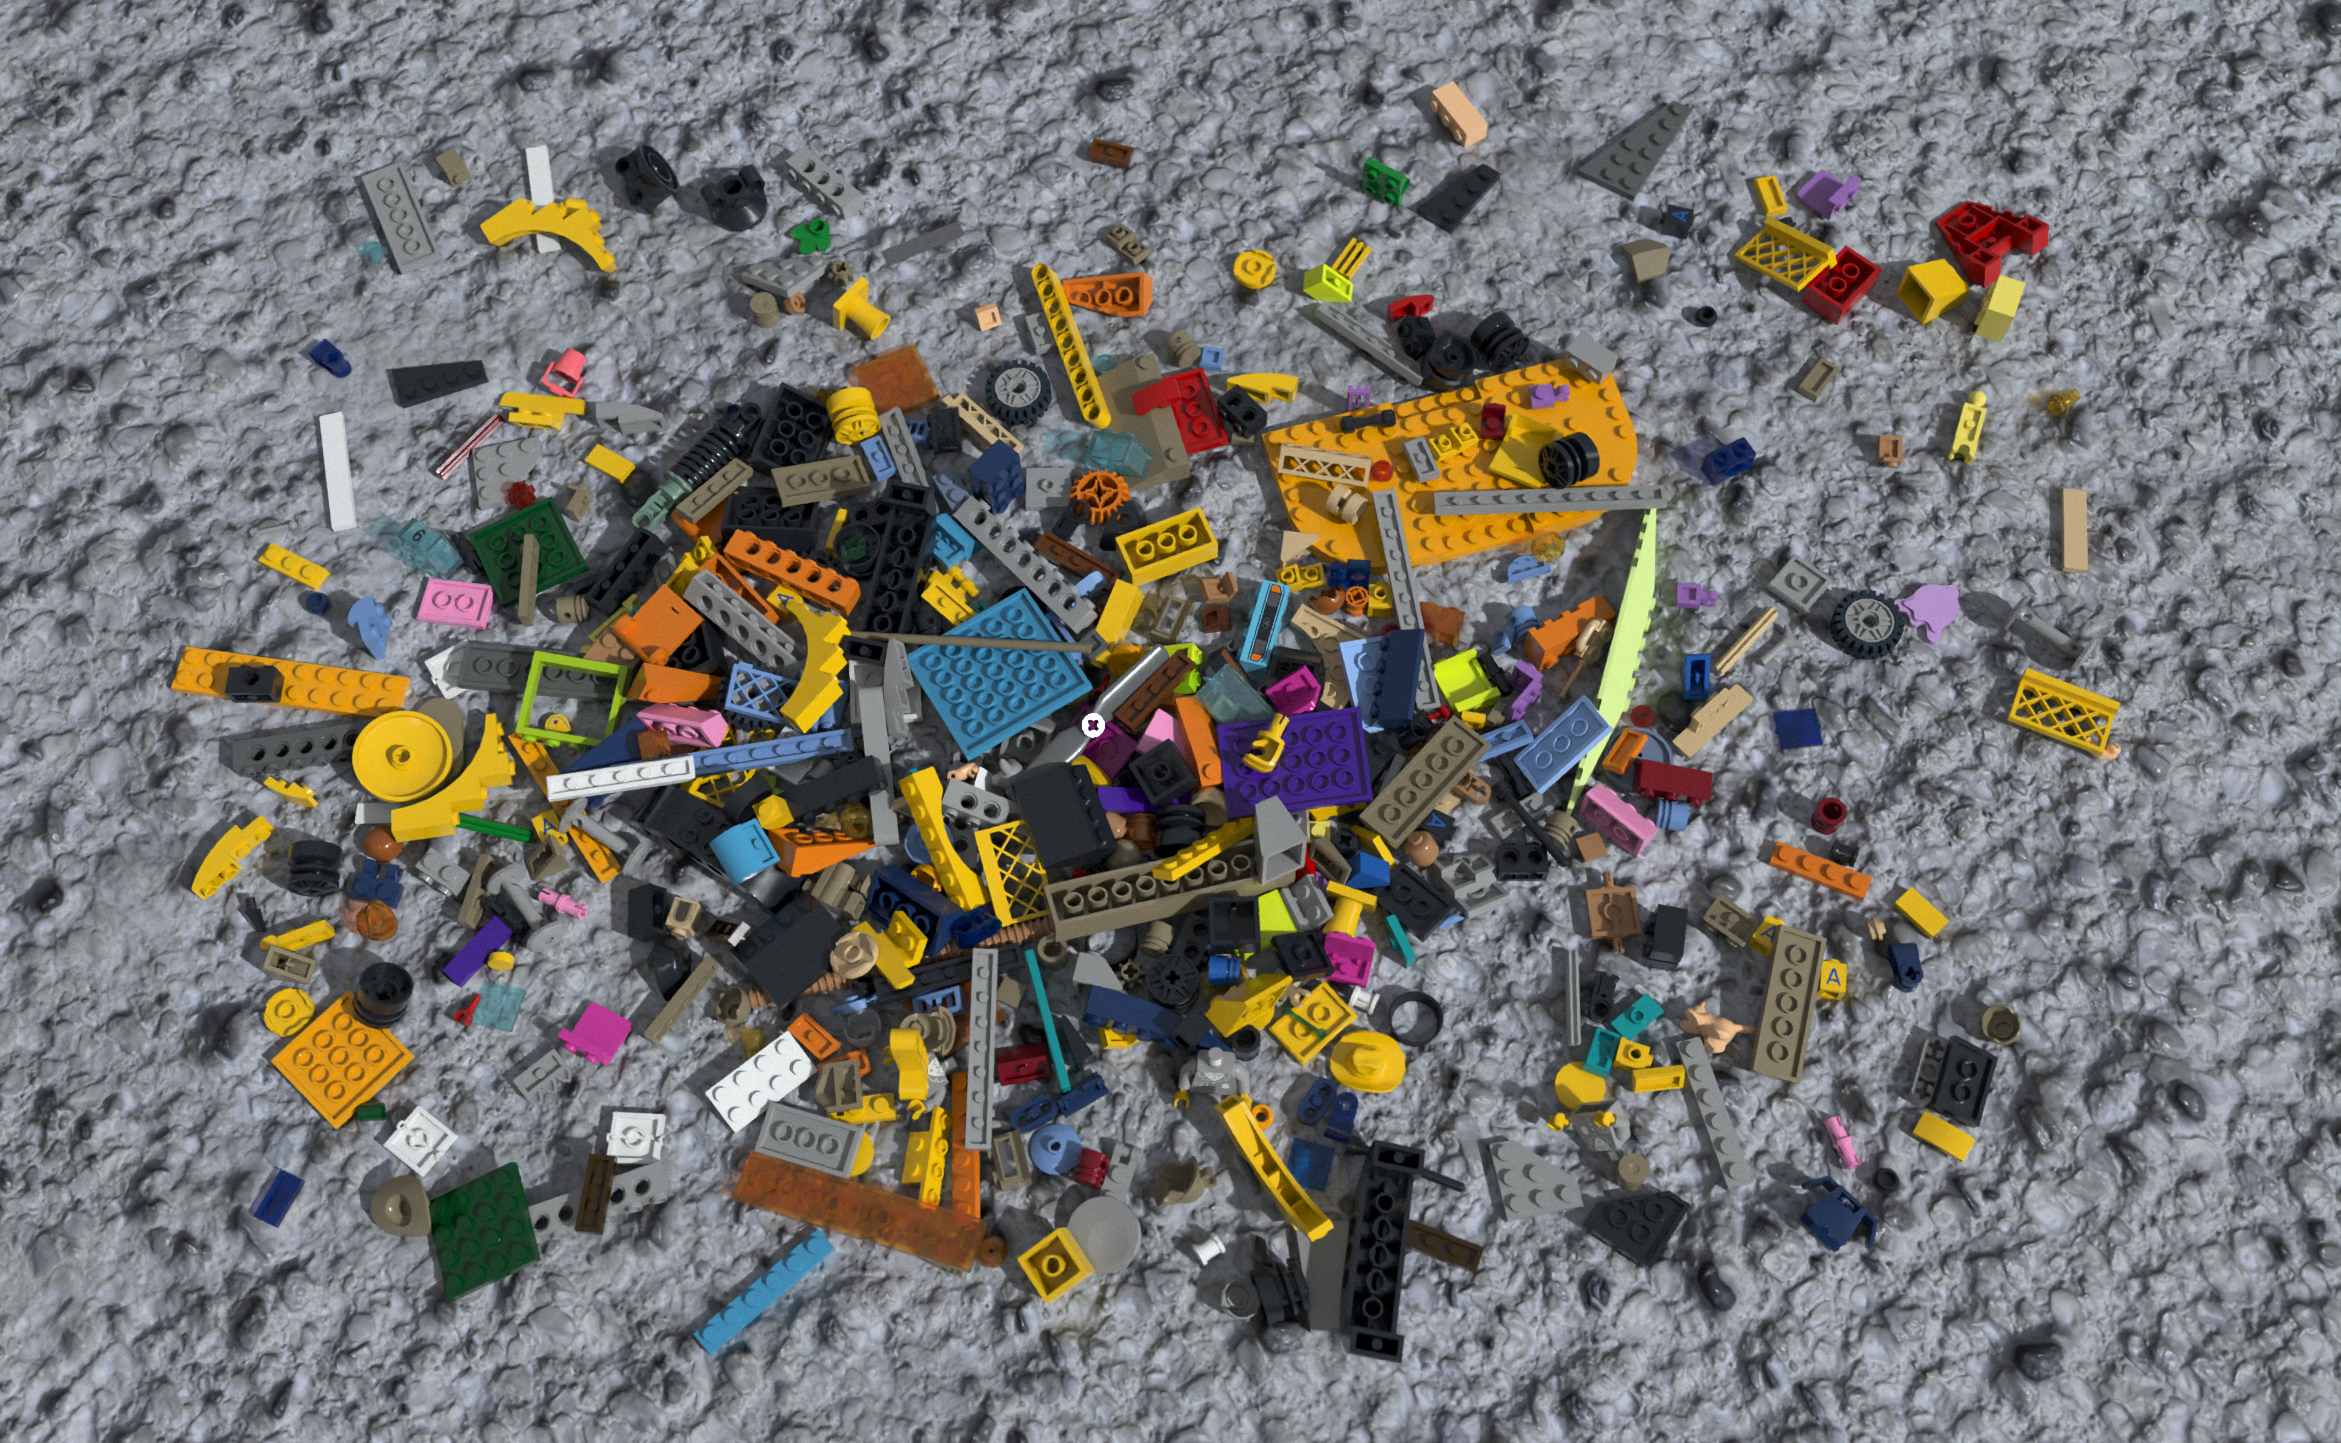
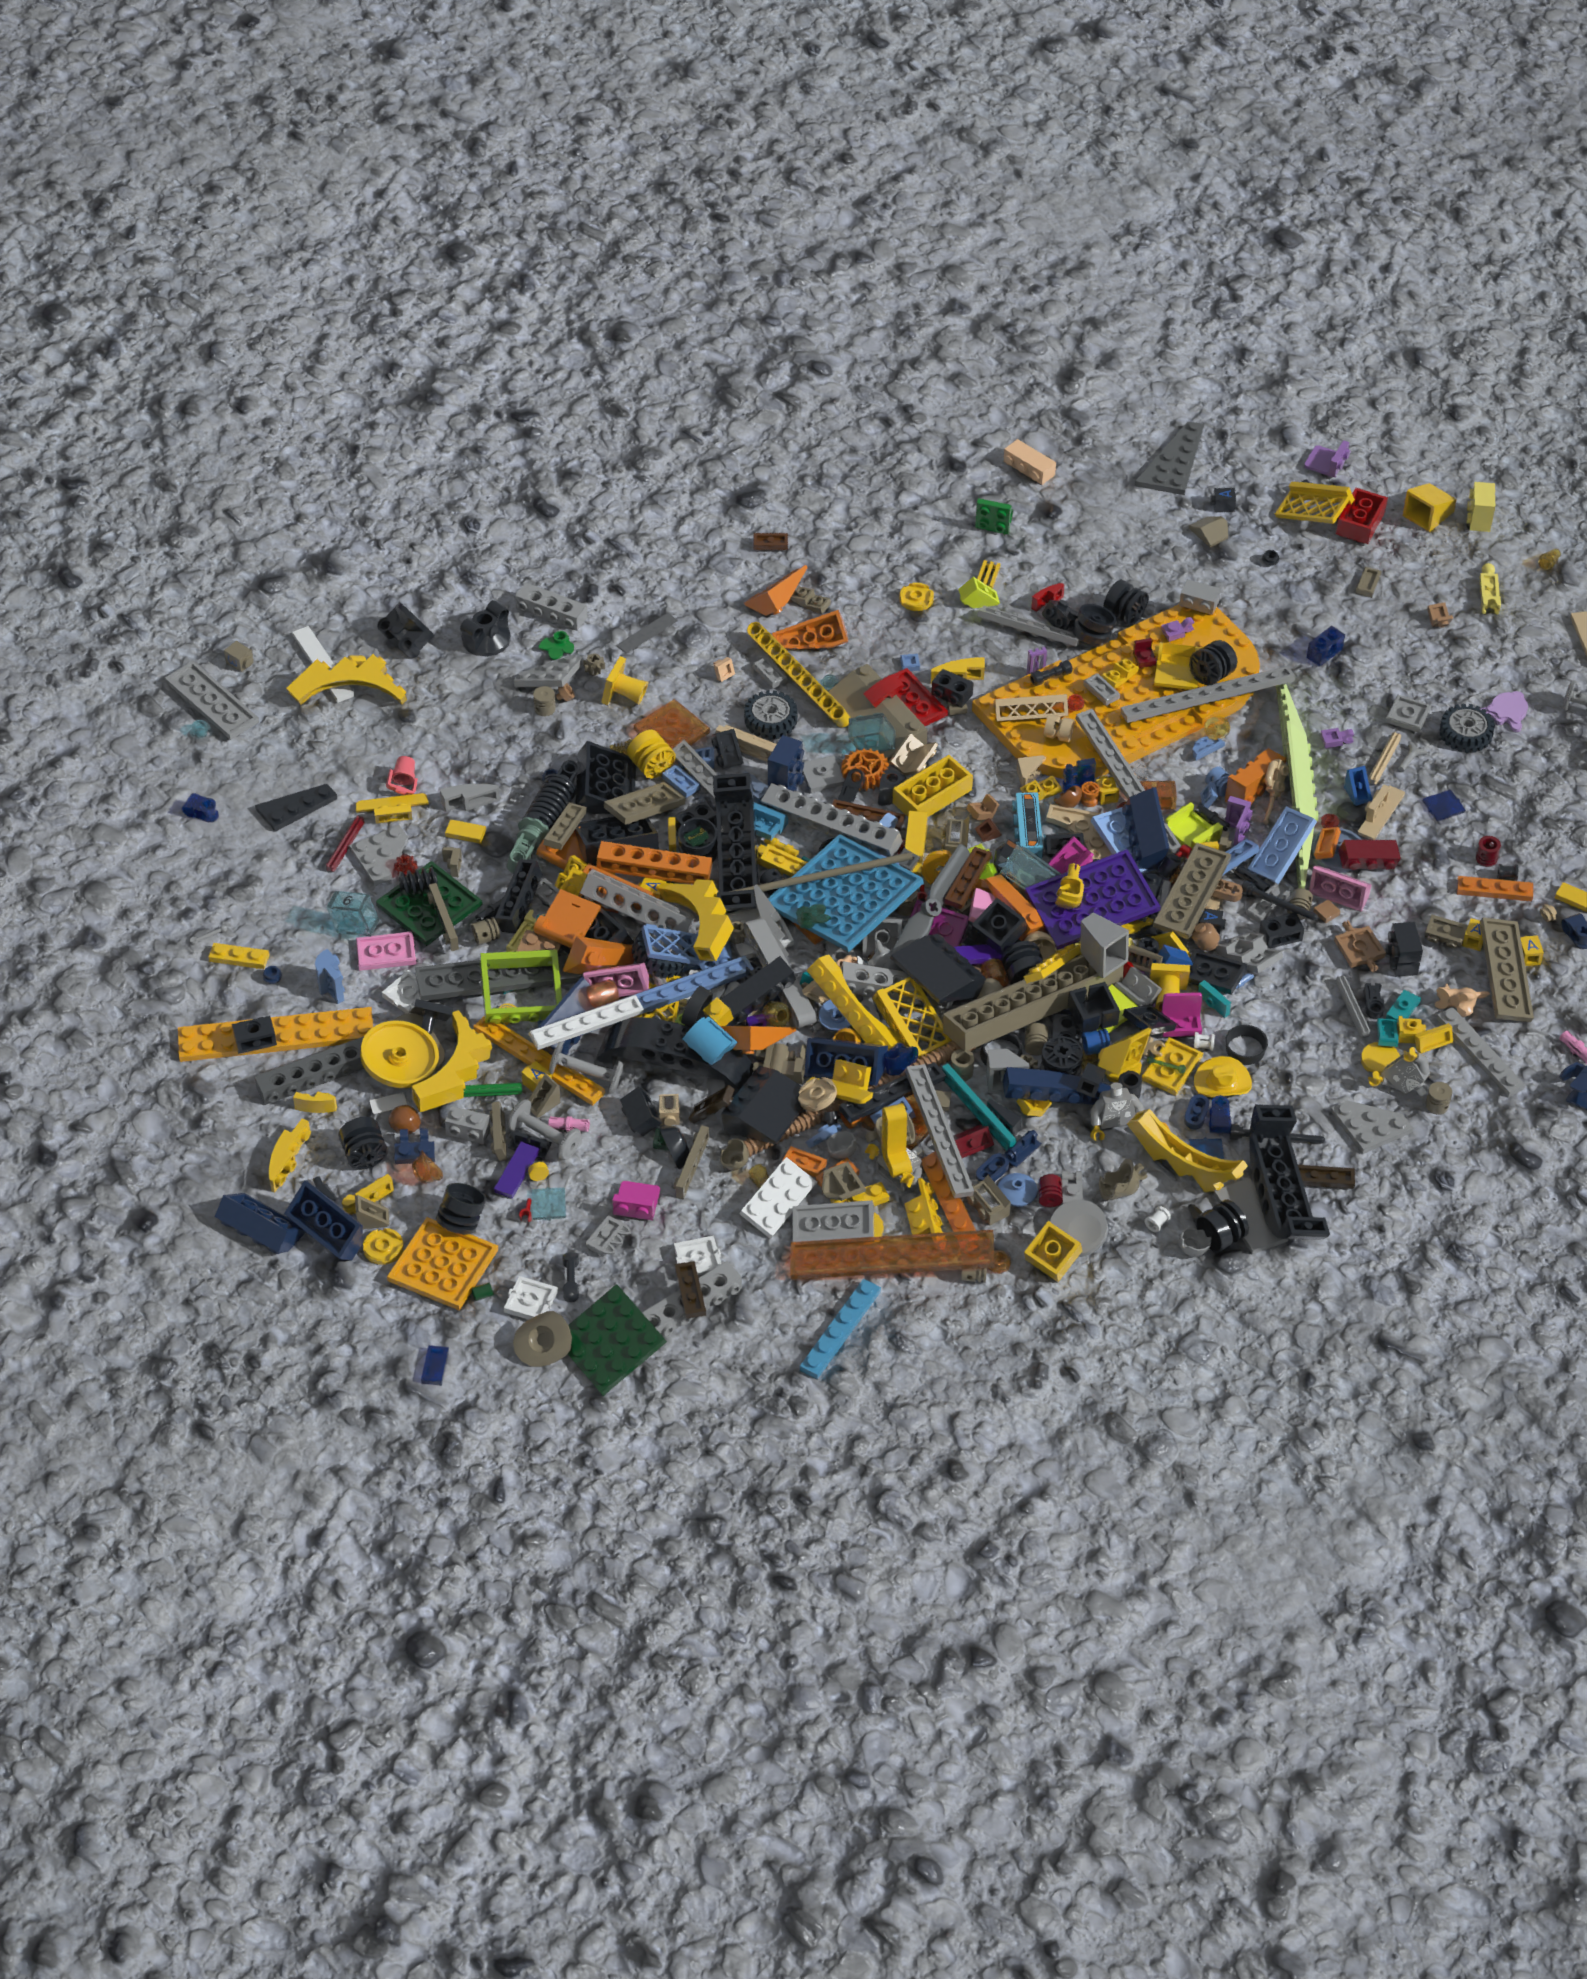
camera: 20 degrees left, 15 degrees down
white tile [319,412,357,532] -> none
black pin [450,532,485,575] -> none
dark tan piece [1165,330,1201,368] -> none
black wing [1416,163,1501,234] -> none
black plate [1582,1190,1691,1271] -> none
medium blue piece [1654,799,1689,832] -> none
yellow tile [1753,175,1788,217] -> none
red wedge [1935,201,2049,288] -> none
none -> dark blue slope [214,1193,306,1254]
none -> dark blue slope [284,1180,363,1261]
none -> black piece [399,867,438,894]
none -> black tile [409,999,454,1034]
none -> black bar [562,1252,580,1302]
none -> dark tan gear [727,921,747,945]
none -> orange wedge [744,565,808,616]
none -> dark purple tile [746,1013,766,1027]
none -> plate [796,904,831,929]
none -> tan bracket [888,734,938,776]

